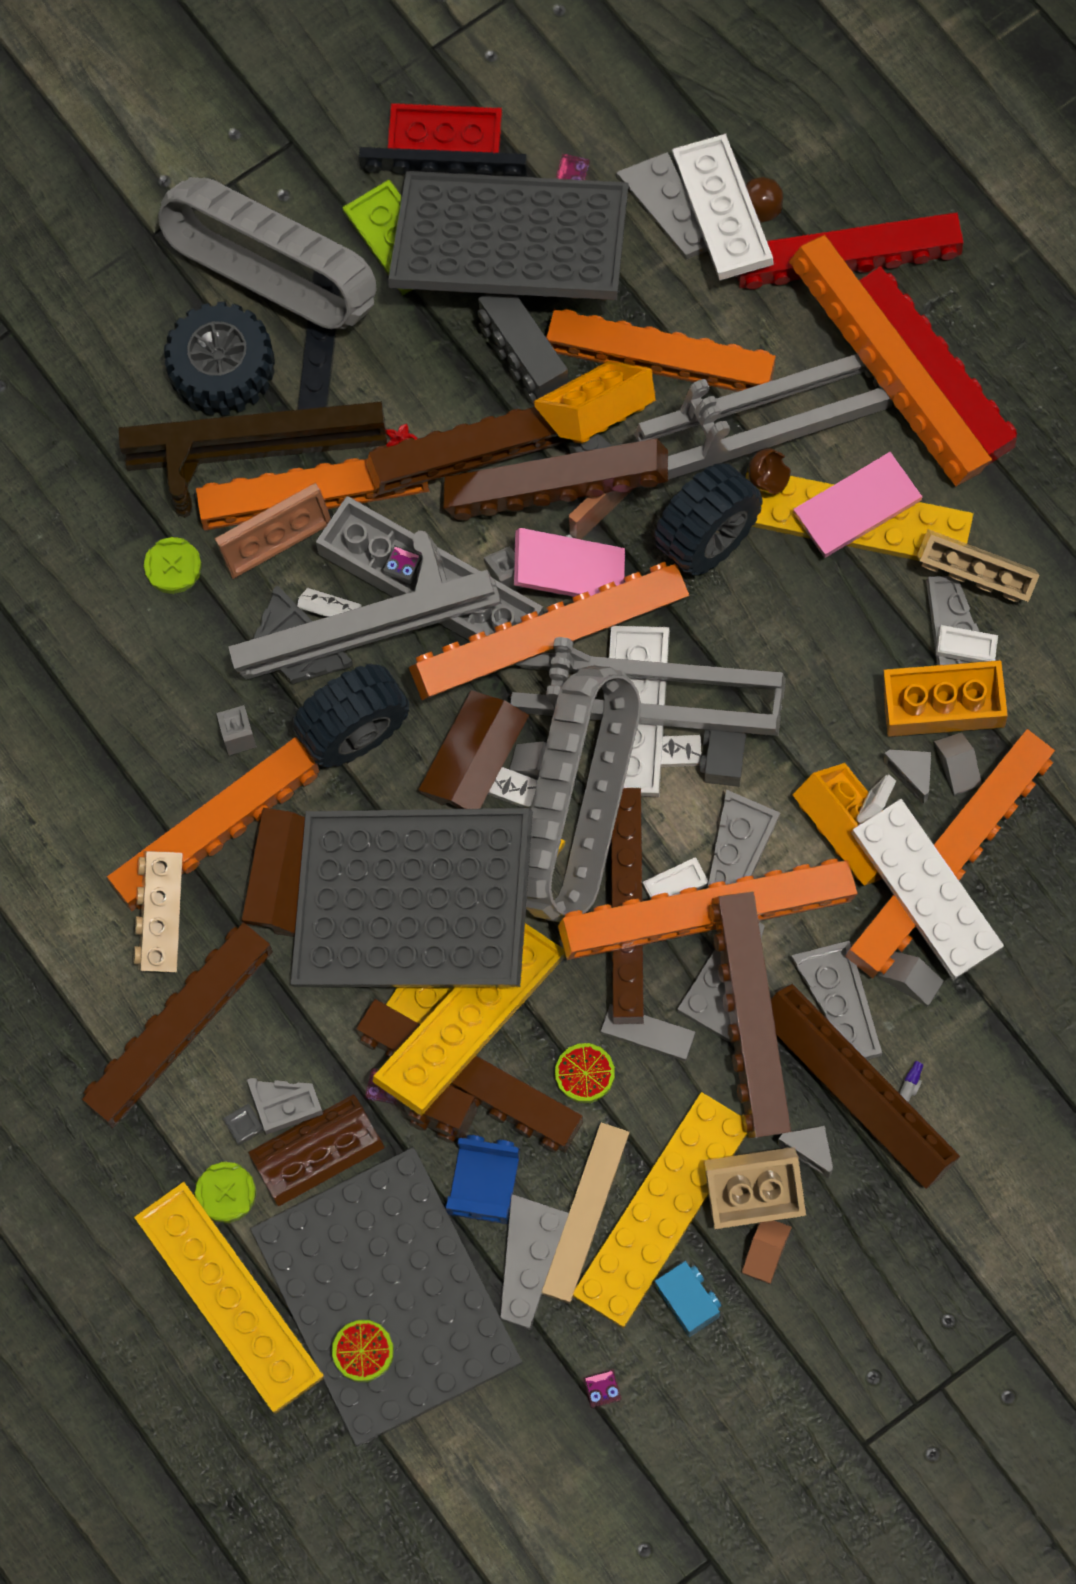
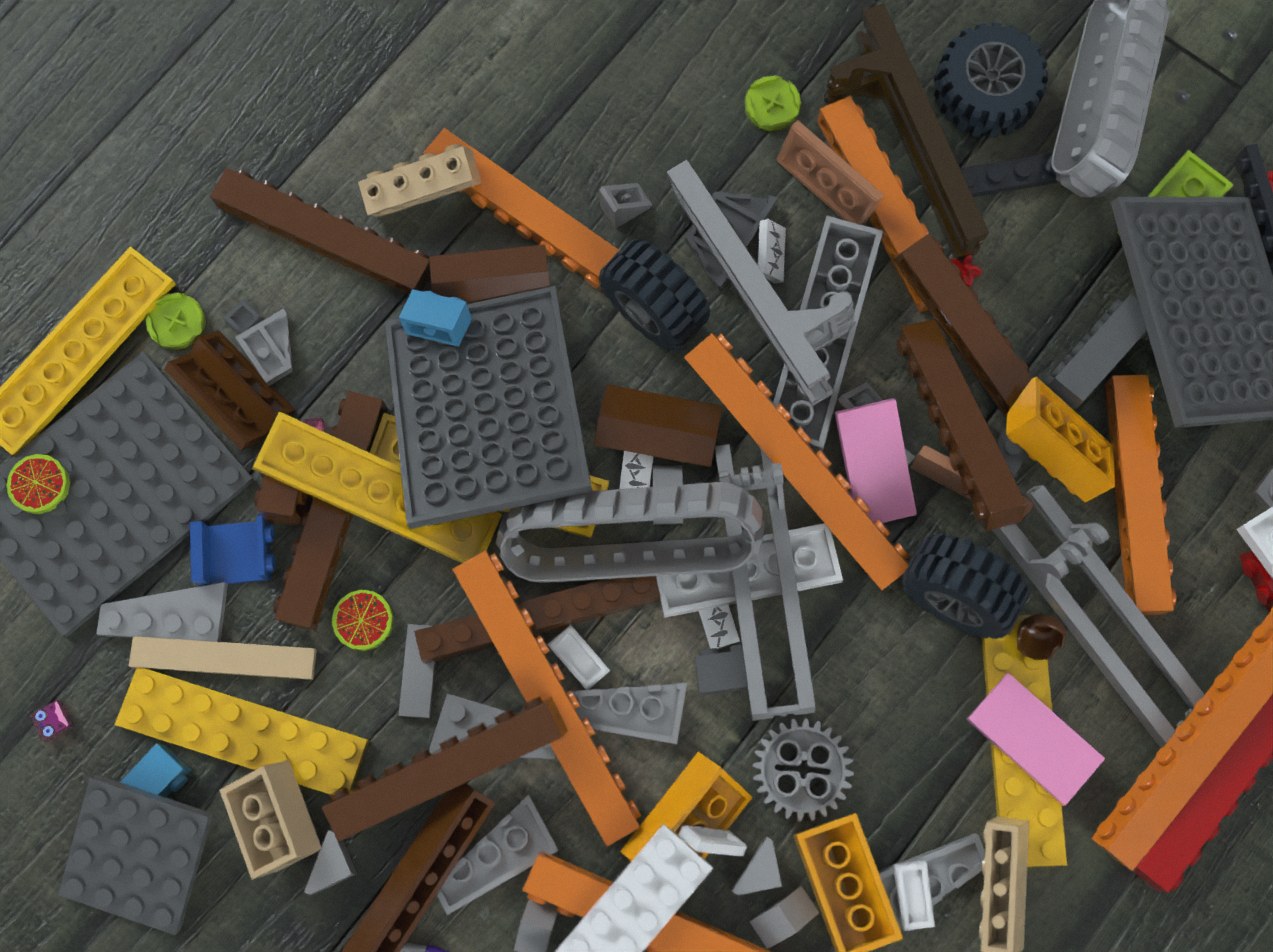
camera: 70 degrees right, 5 degrees up
tile [383,545,422,584] -> none
nougat slope [742,1220,792,1284] -> none
none -> dark grey plate [58,774,213,935]
none -> dark azure brick [399,289,472,347]
none -> light grey gear [752,718,854,821]

